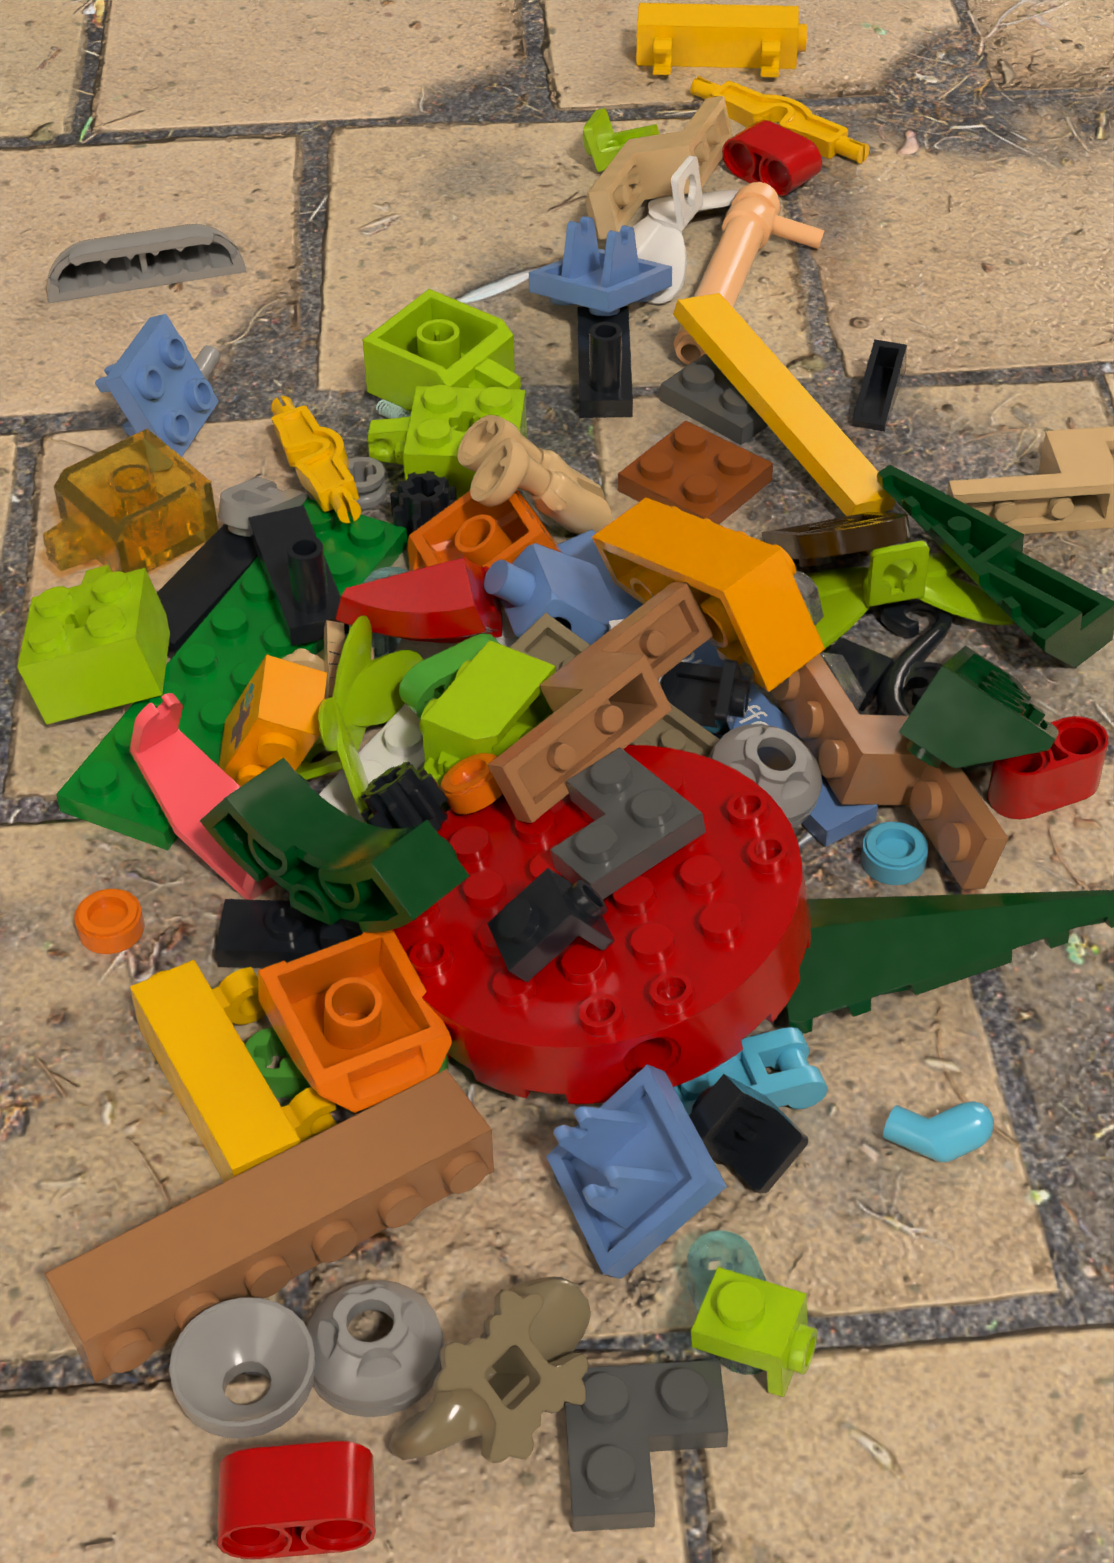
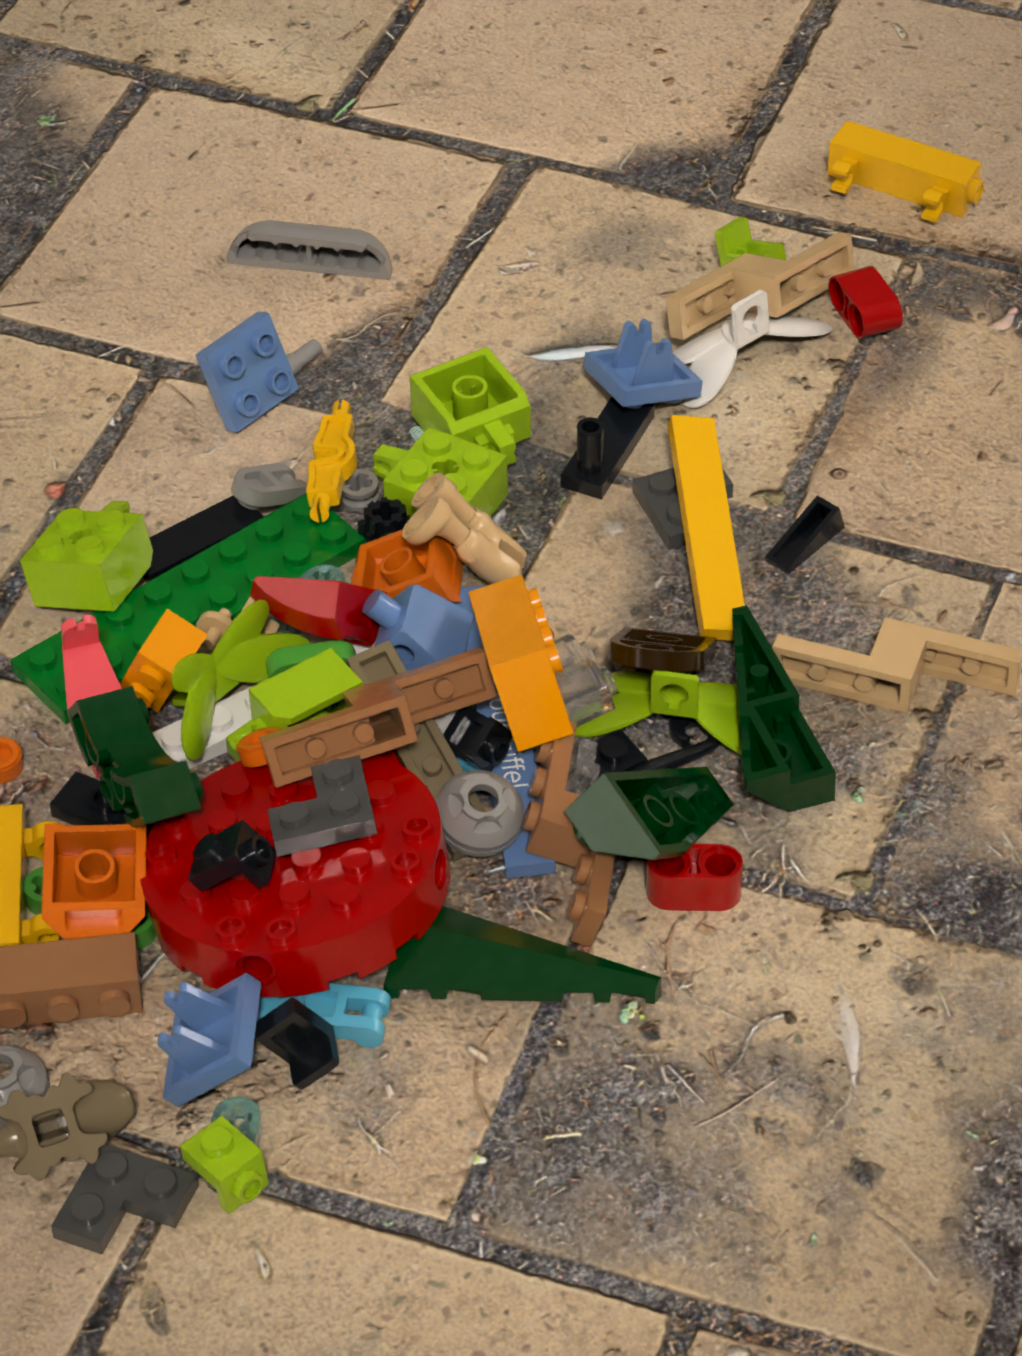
camera: 25 degrees right, 0 degrees up
clear yellow hinge [43,428,219,573] -> none
black piece [248,505,350,646] -> none
black gear [360,761,448,831] -> none
dark orange plate [618,421,773,525] -> none
light nougat cylinder [673,182,825,365] -> none
yellow piece [690,76,870,164] -> none
medium azure tile [861,822,928,885] -> none
medium azure arm [883,1101,994,1163] -> none

